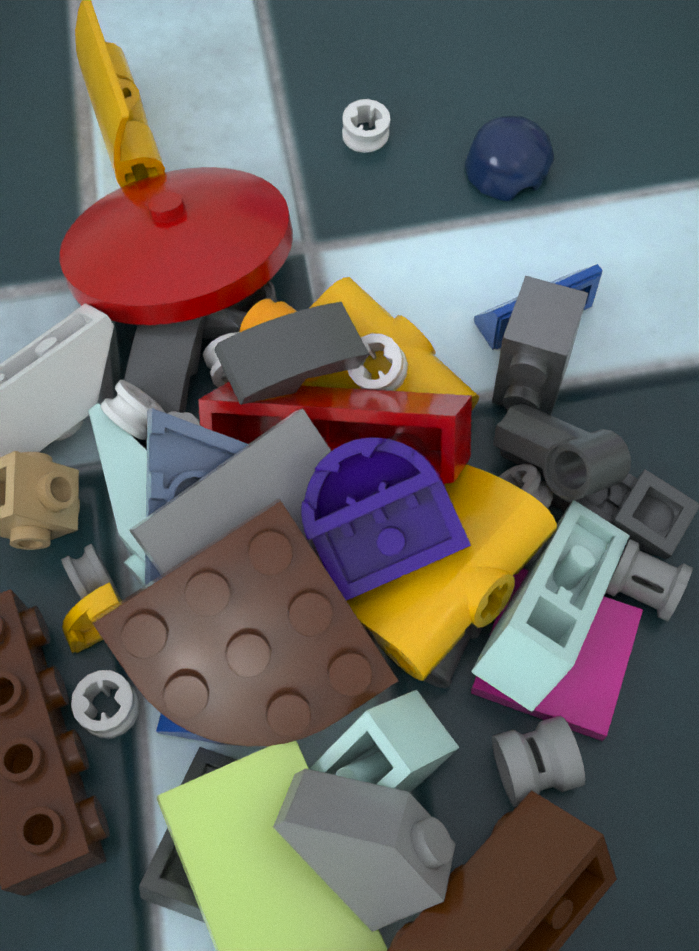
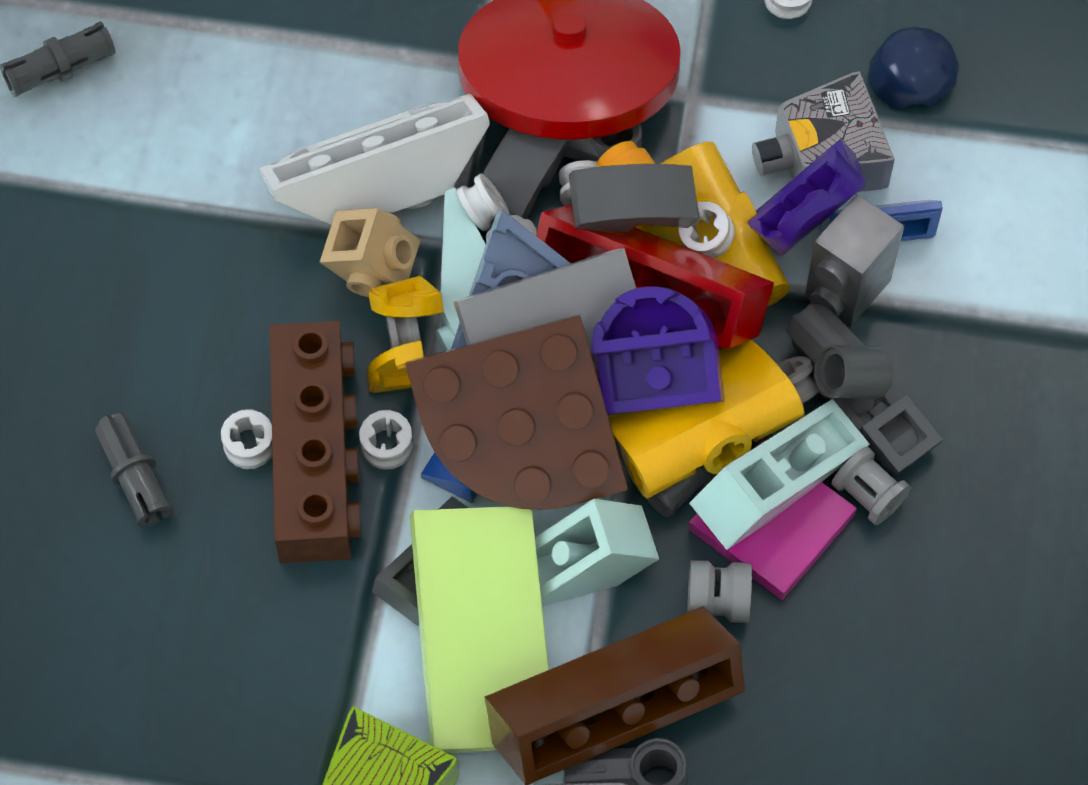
camera: 15 degrees right, 0 degrees up
light grey slope [273,768,456,932] -> none
none -> yellow tile [368,276,444,317]
none -> dark purple slope [748,138,865,256]
none -> torso [752,71,895,192]

